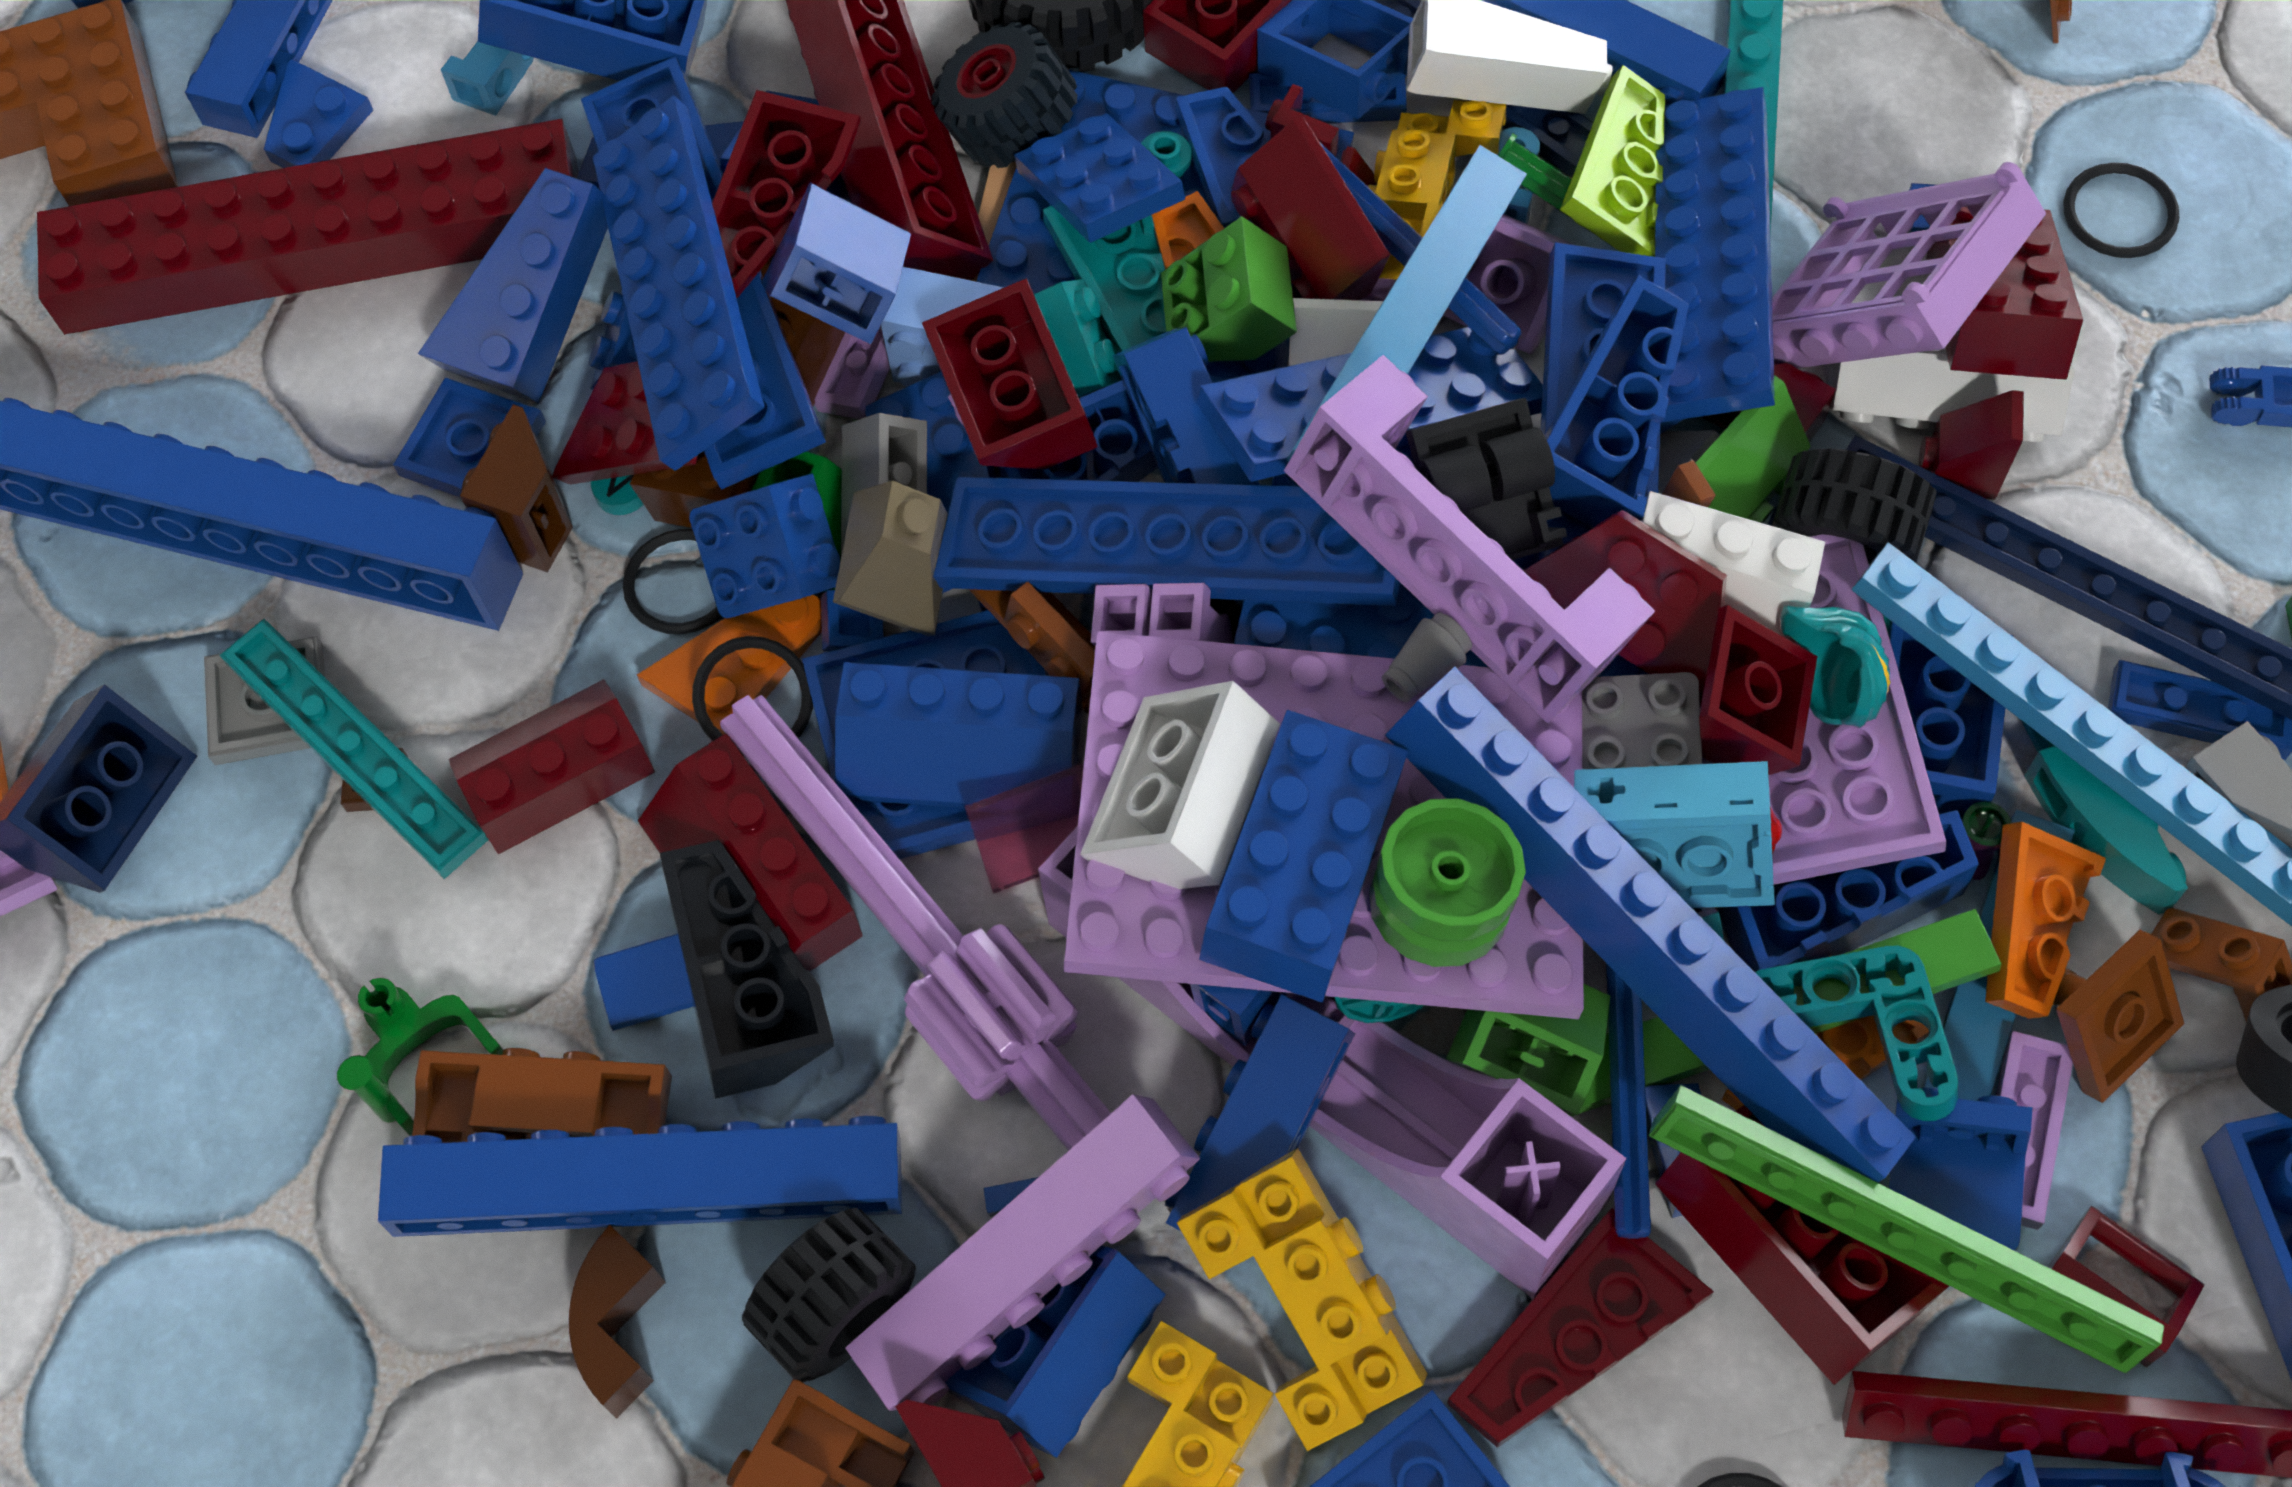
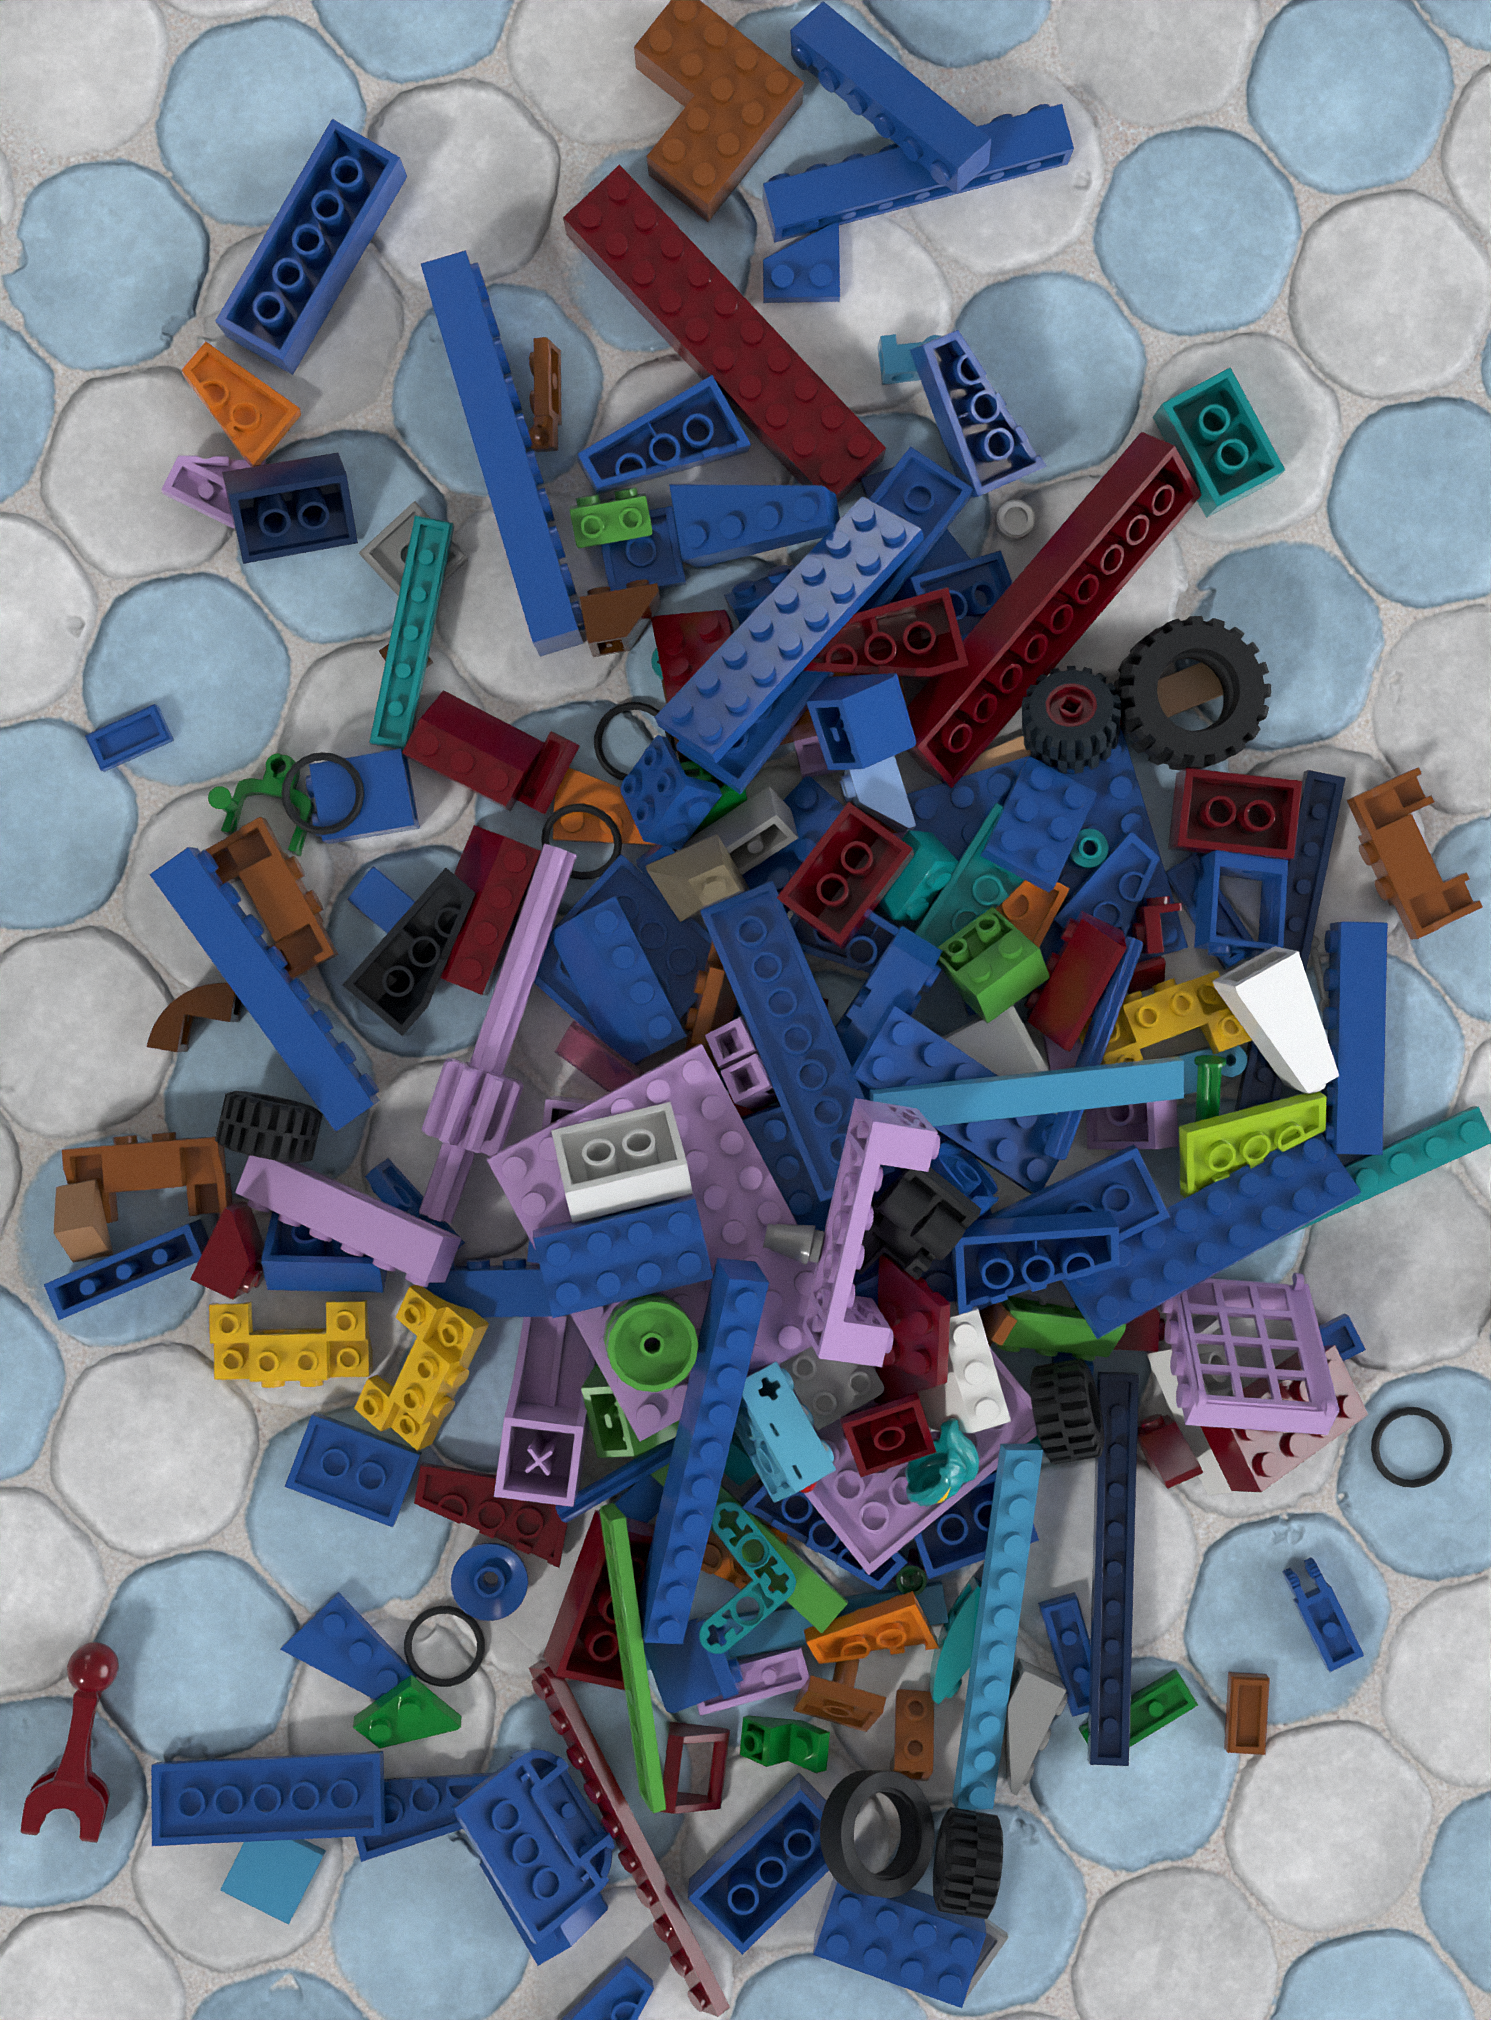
camera: 50 degrees right, 25 degrees up
none -> blue tile [85,704,174,772]
none -> black tyre [281,752,364,835]
none -> blue brick [305,749,420,844]
none -> blue dish [451,1543,528,1621]
none -> dark red tile [516,731,580,815]
none -> dark orange hinge [529,337,562,452]
none -> bright green bracket [569,487,653,548]
none -> blue wedge [577,375,751,494]
none -> green slope [740,1715,830,1774]
none -> white tile [995,499,1035,541]

